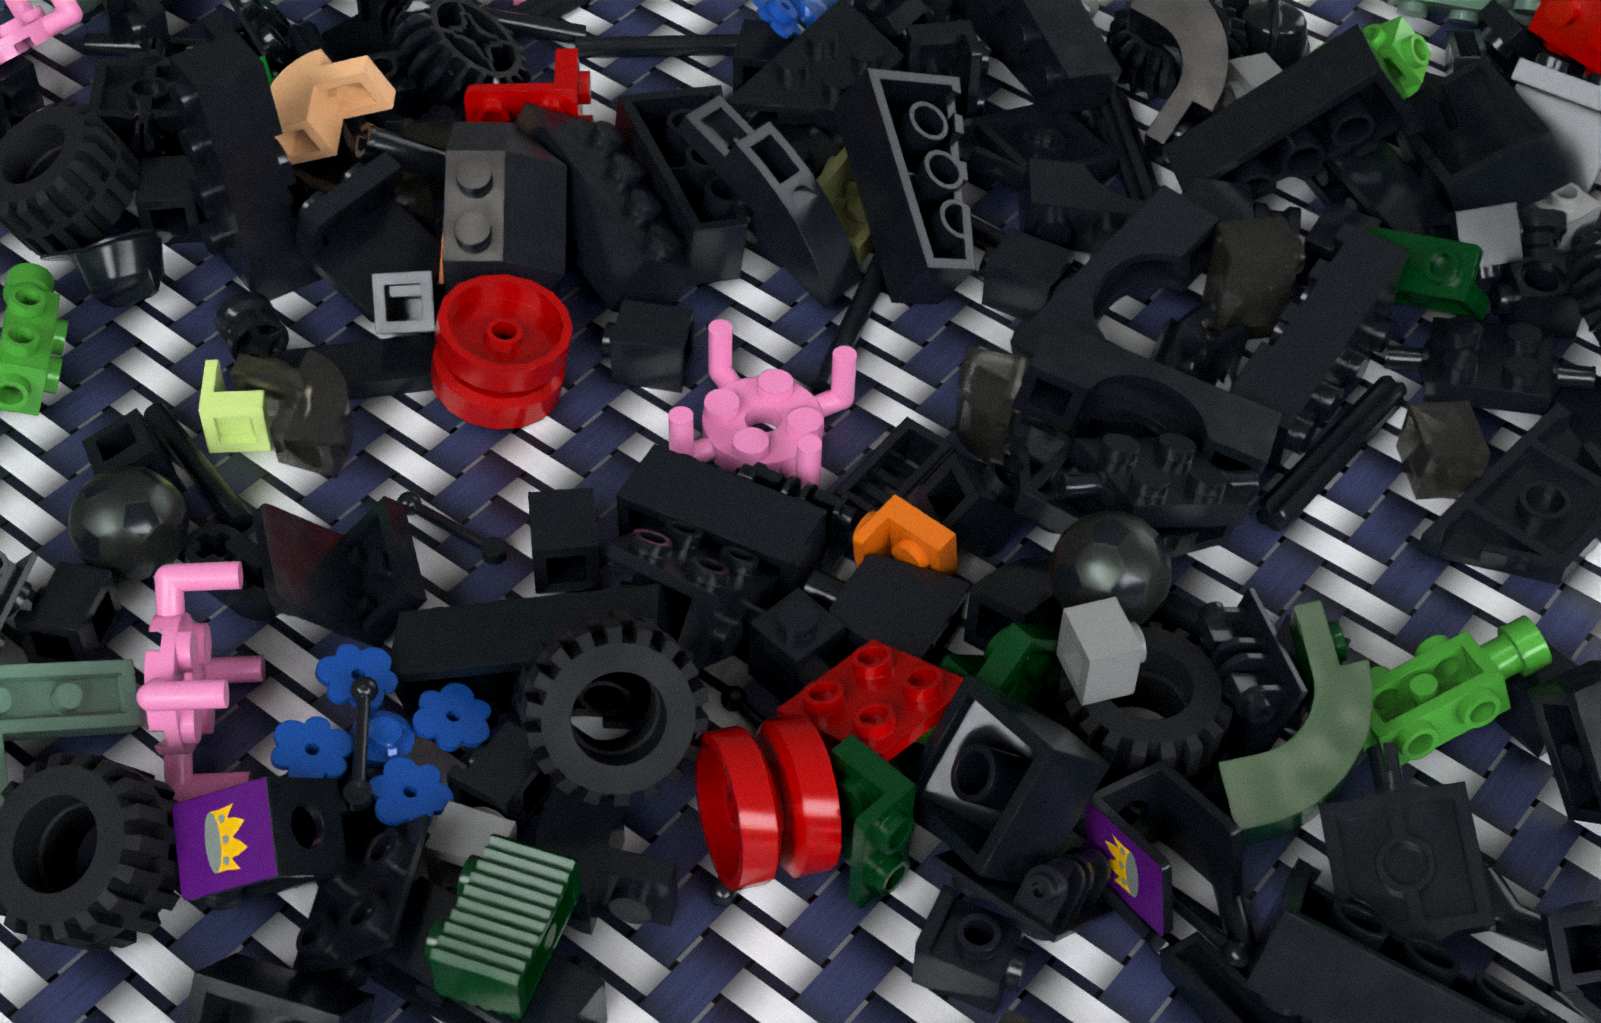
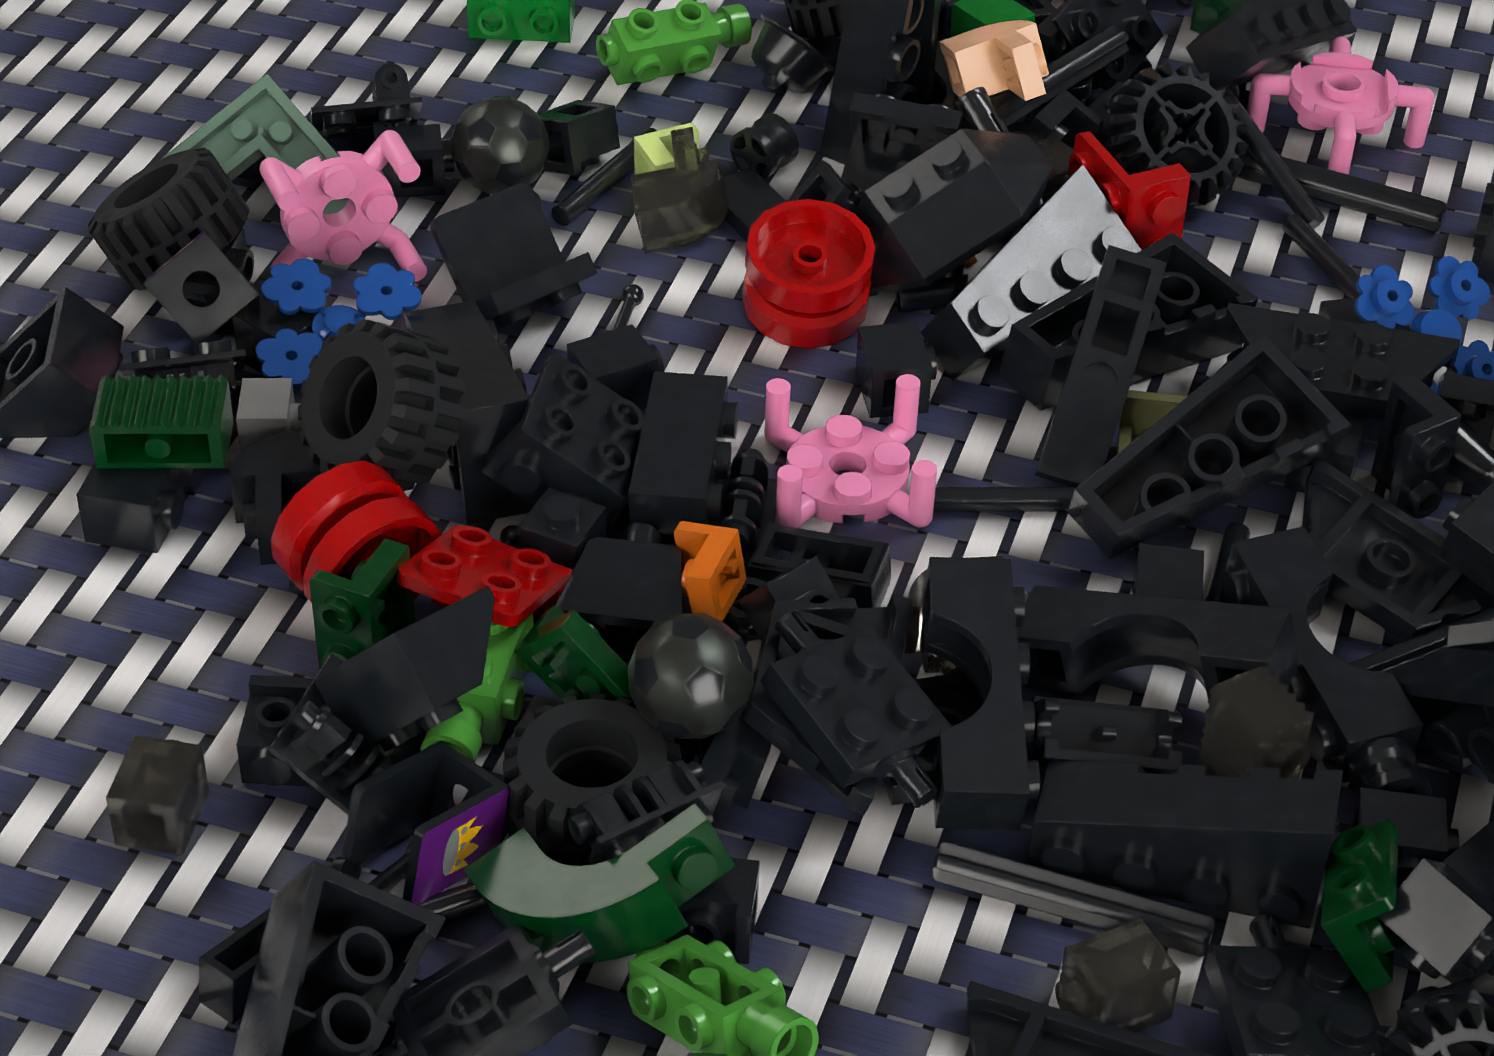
camera: 70 degrees right, 5 degrees down
black hinge [342,676,379,812] -> none
light grey plate [1056,597,1147,706] -> none

